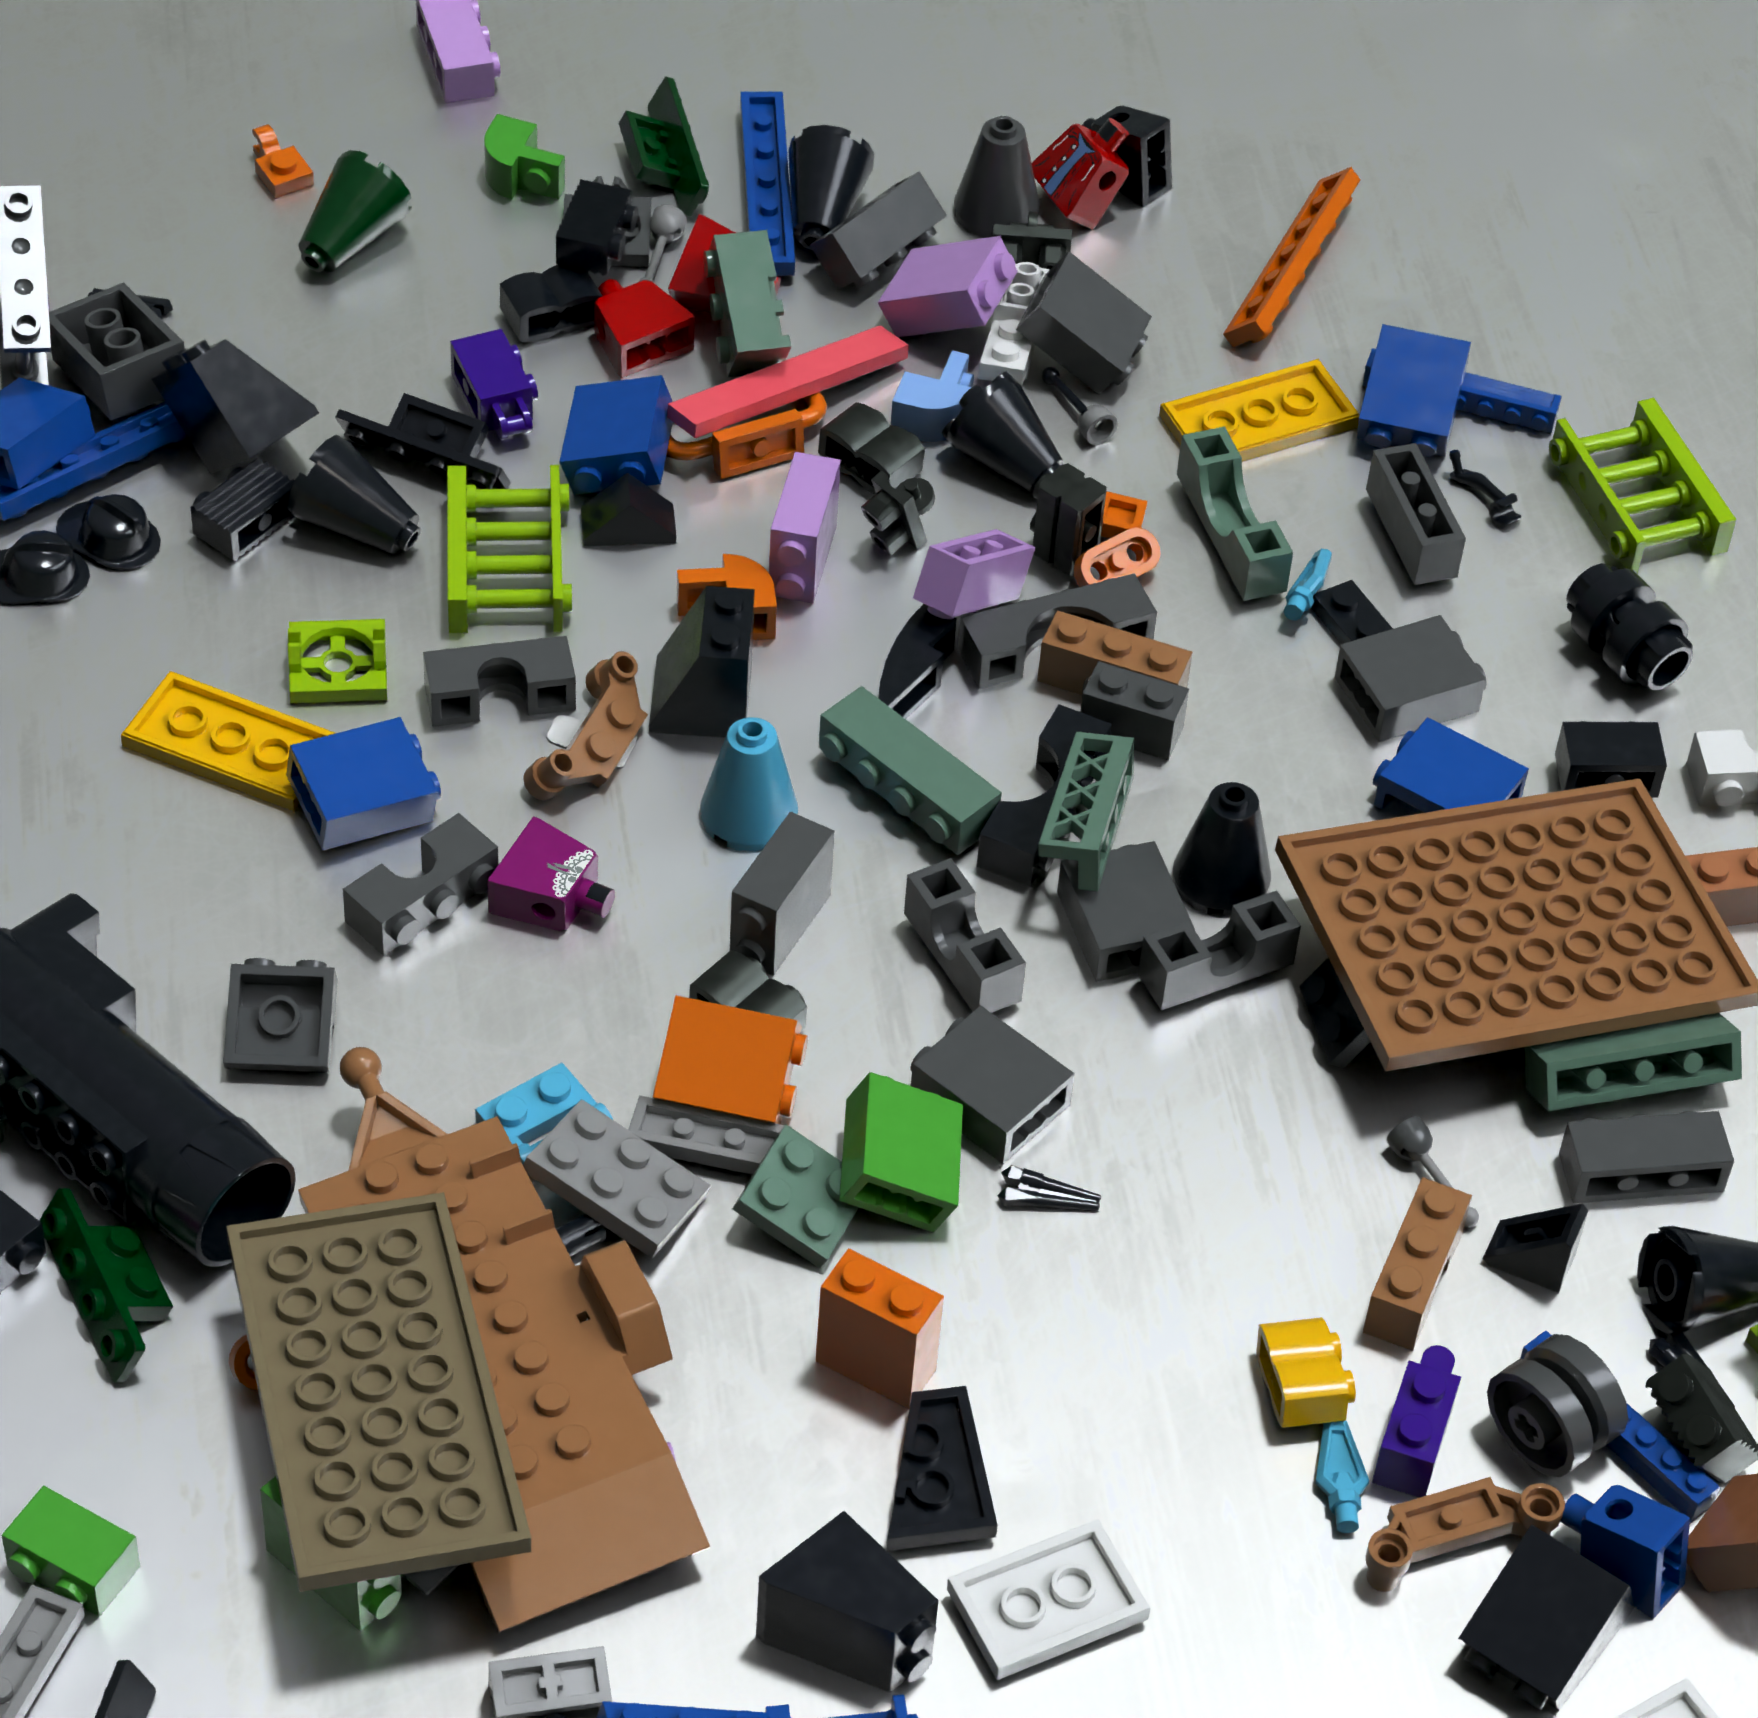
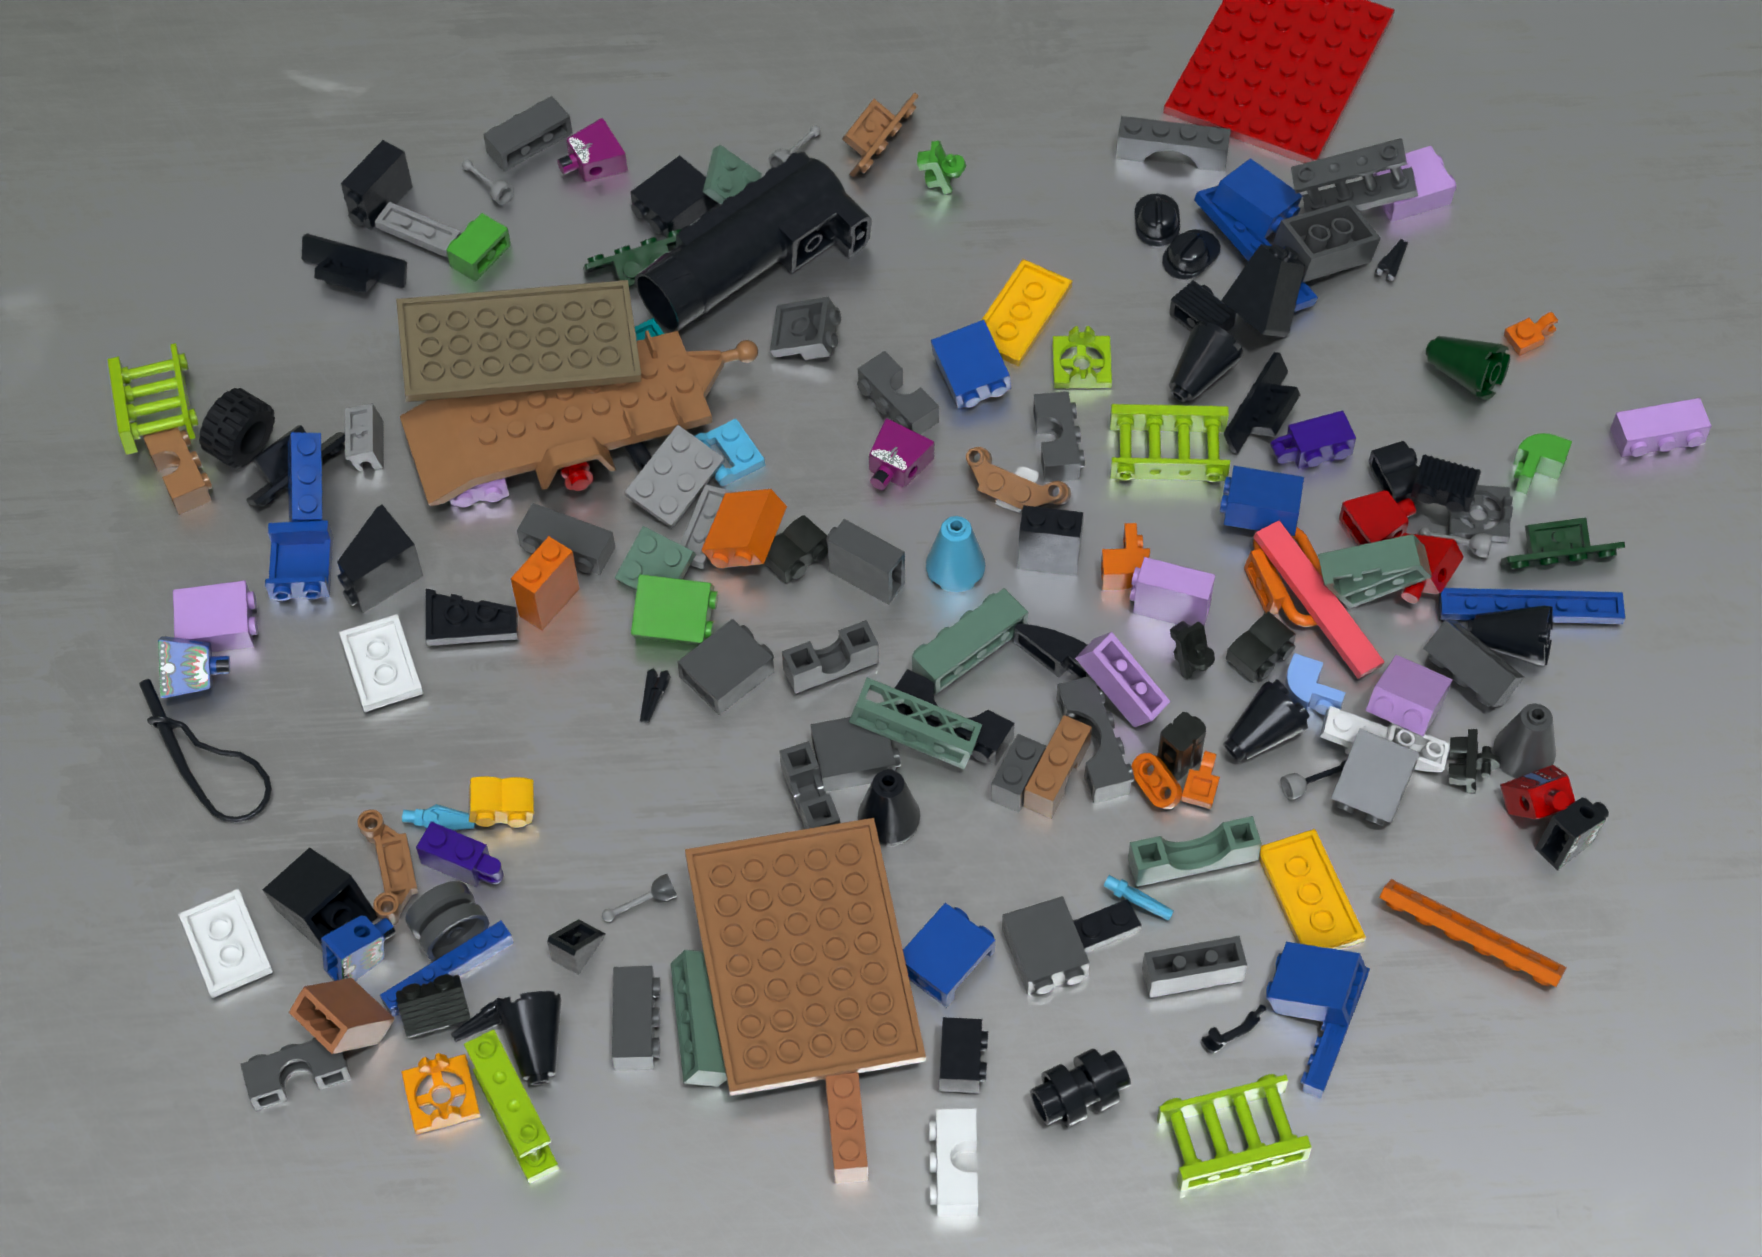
camera: 100 degrees right, 10 degrees up
black slope [581,472,677,547] -> none
medium nougat arch [1362,1177,1472,1351] -> none
none -> dark grey brick [517,503,615,575]

